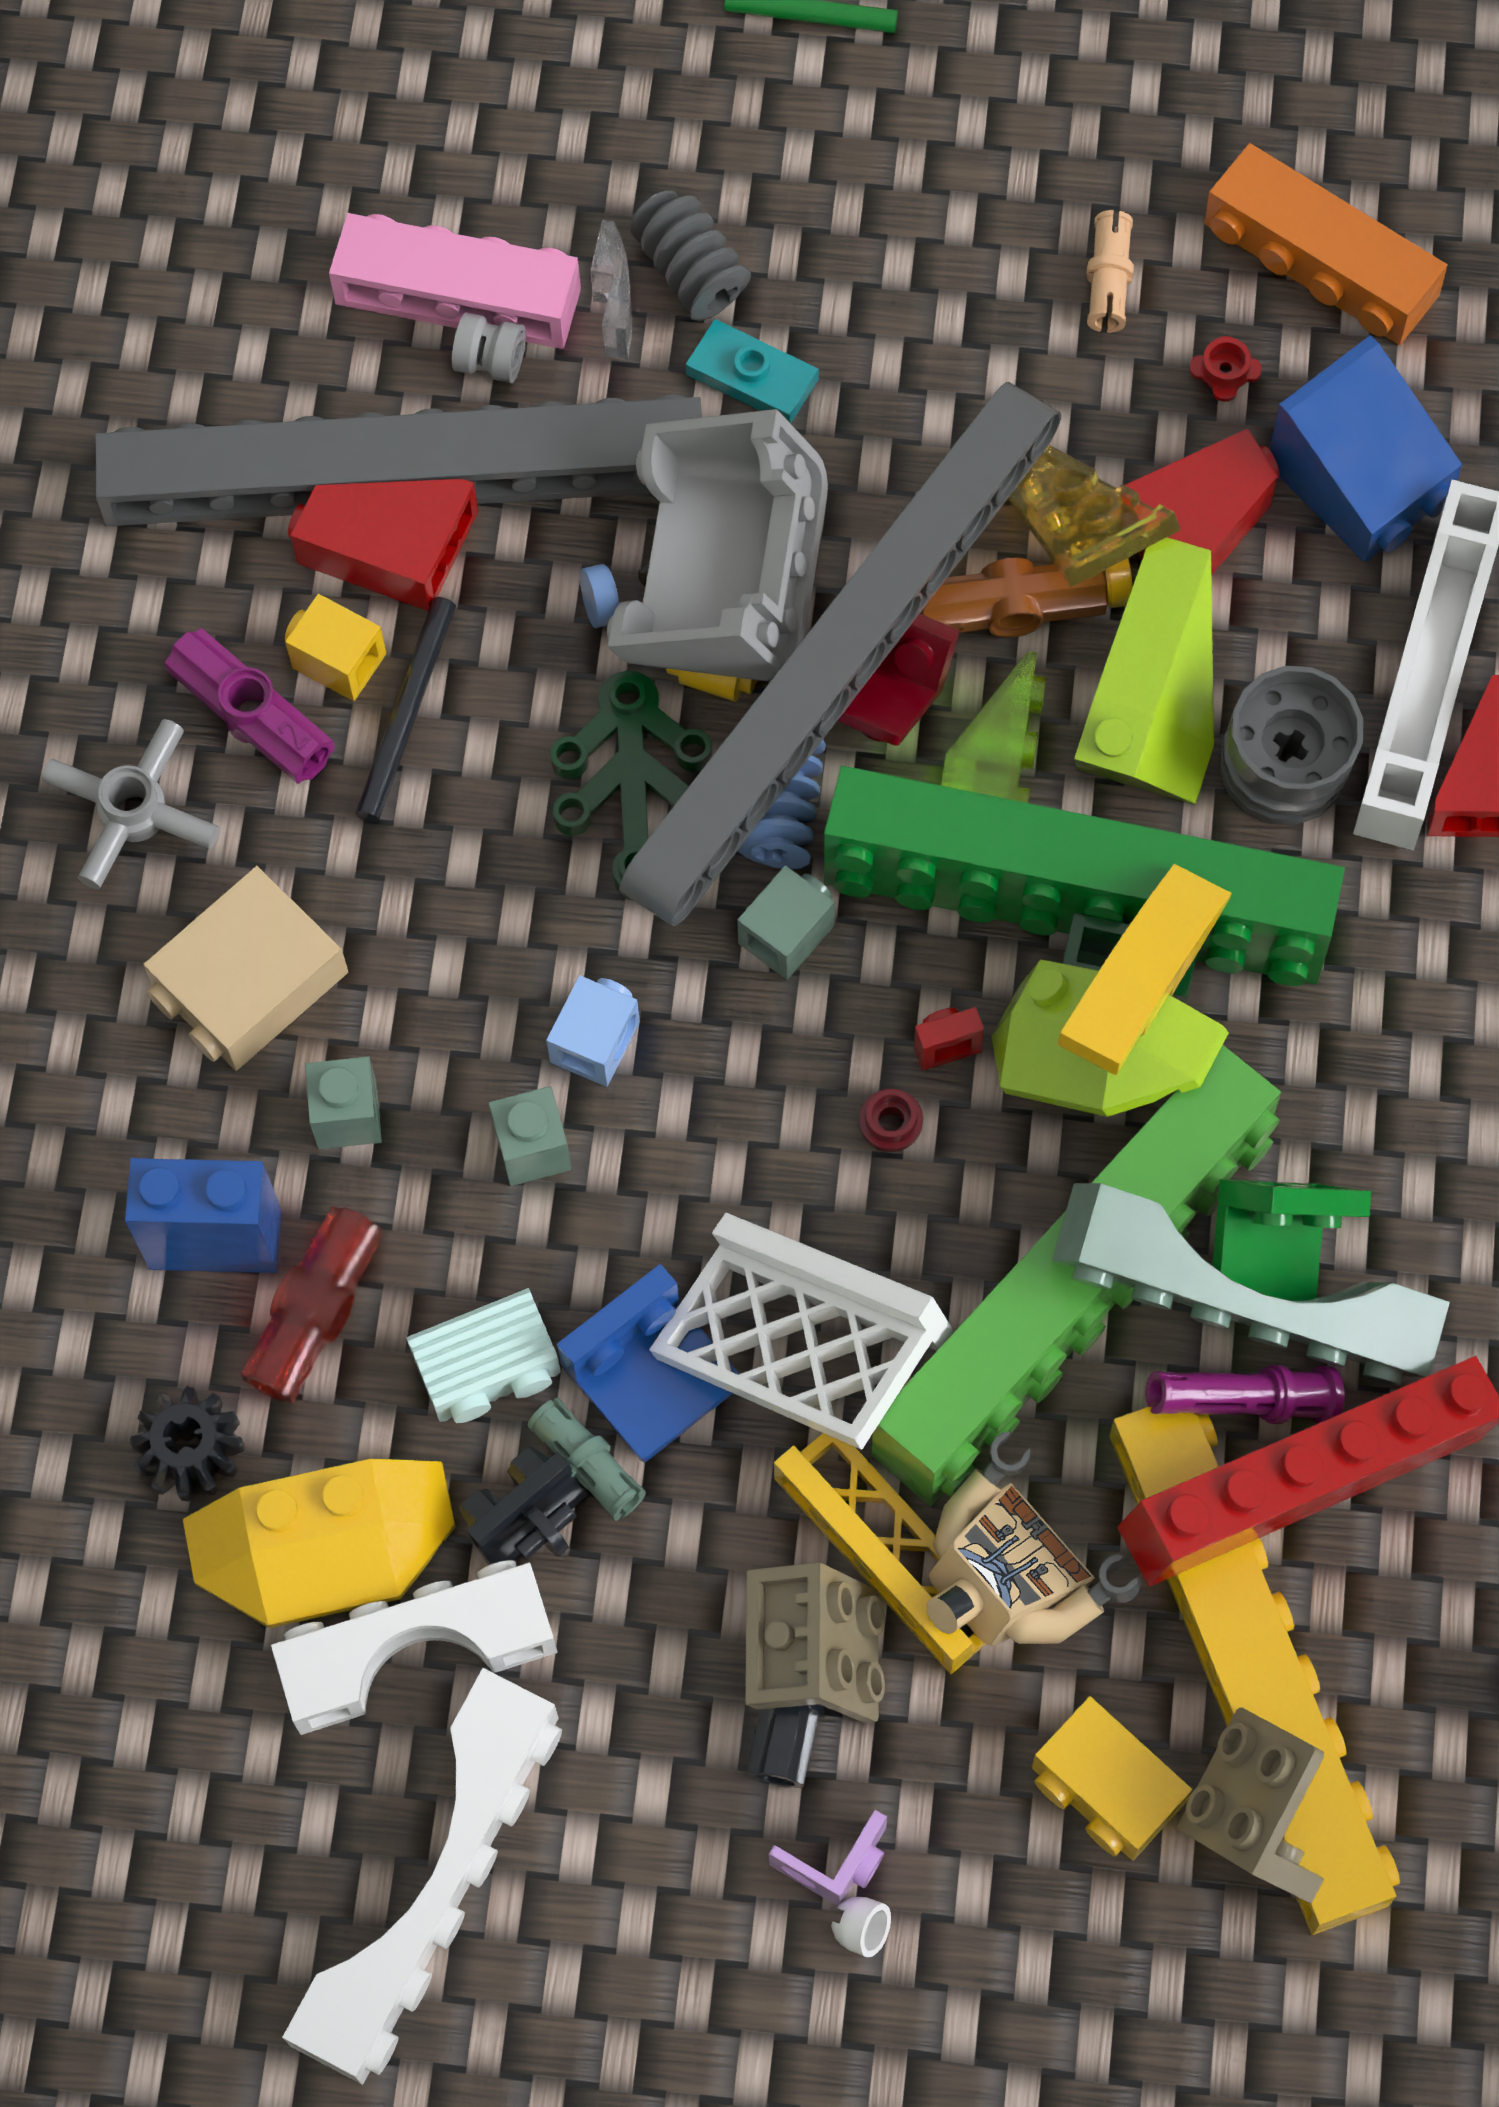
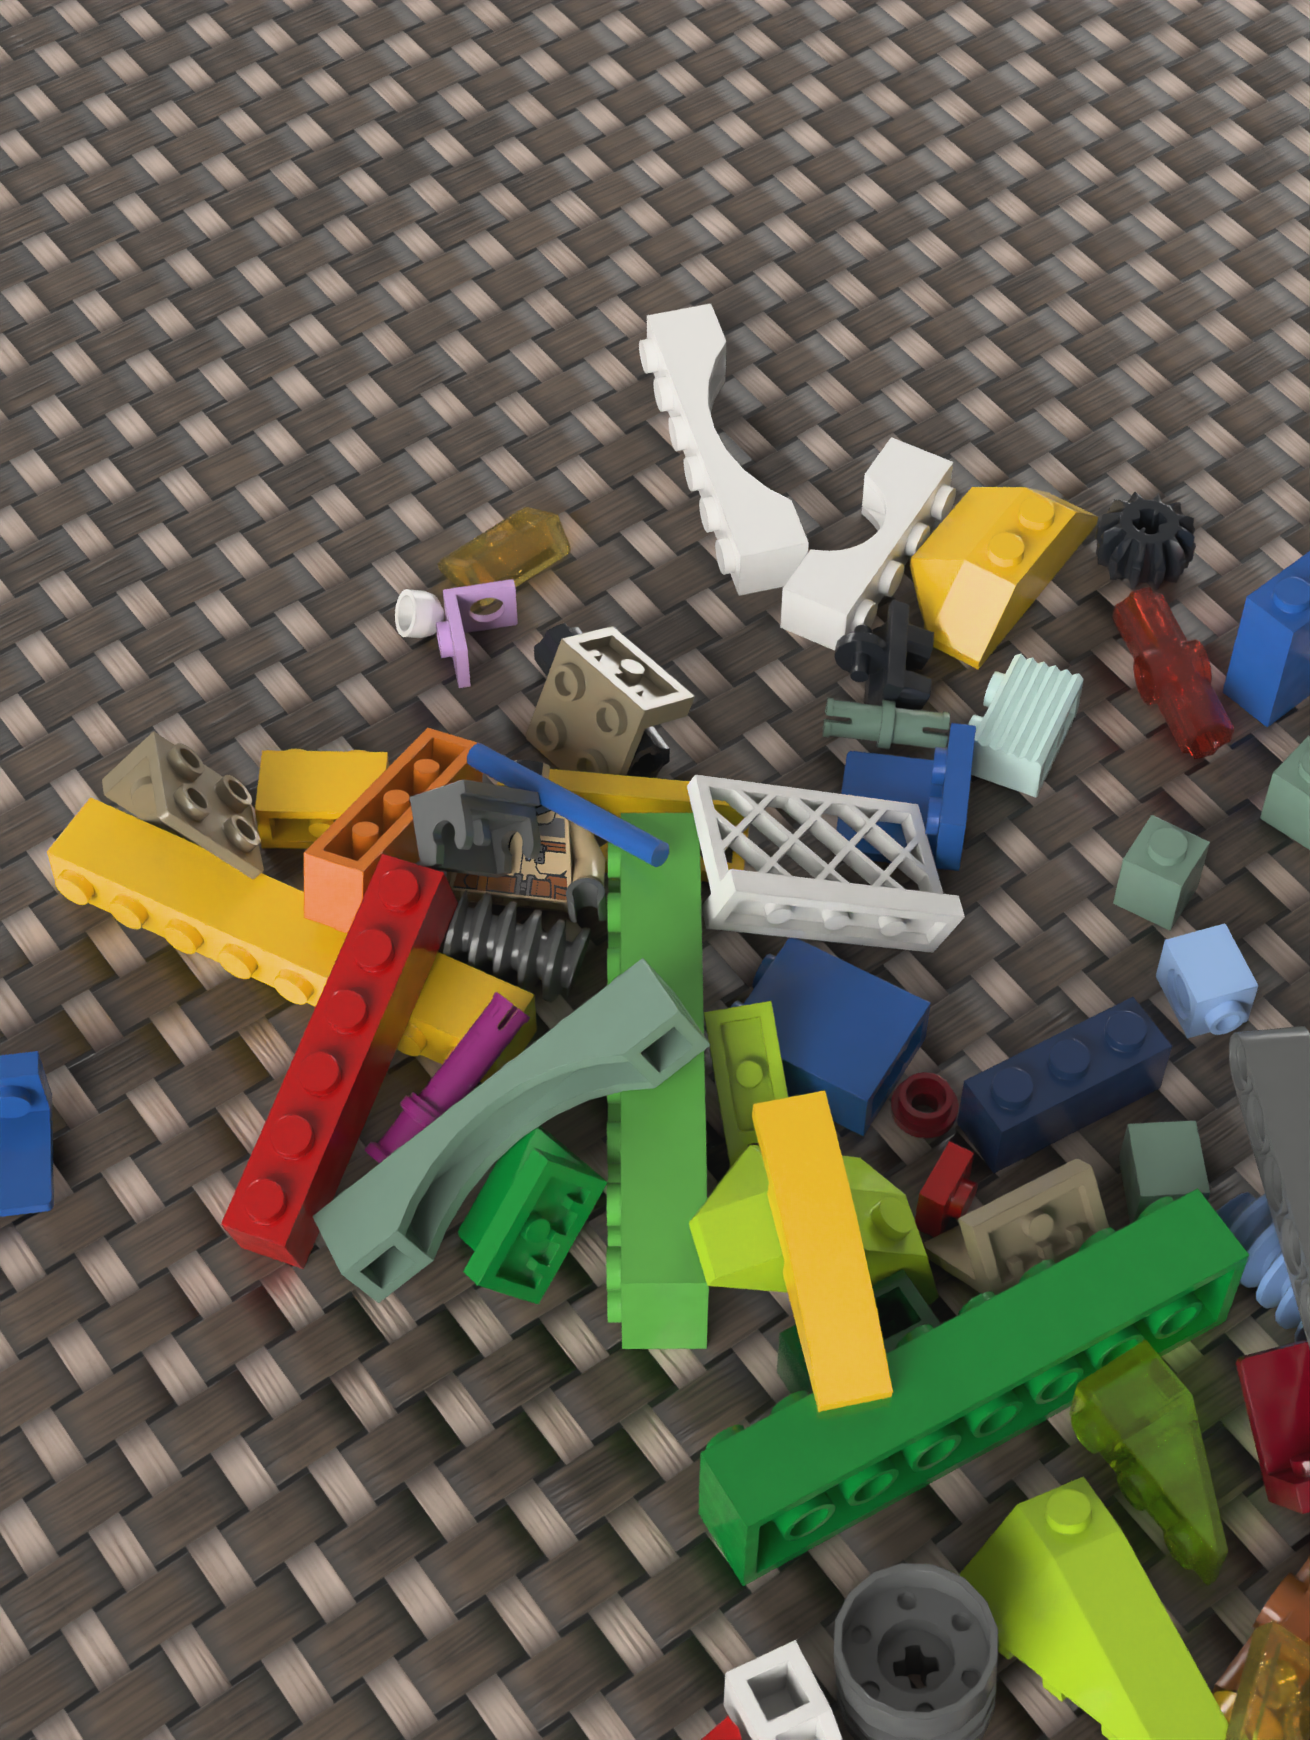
camera: 135 degrees right, 15 degrees down
none -> orange brick [304,728,483,933]
none -> dark grey hinge [409,779,541,878]
none -> clear yellow slope [437,506,571,606]
none -> dark grey piece [443,890,591,1003]
none -> blue bar [467,743,670,867]
none -> lime plate [703,1001,788,1168]
none -> blue brick [730,937,931,1136]
none -> dark tan bracket [923,1158,1109,1295]
none -> dark blue brick [957,997,1172,1173]

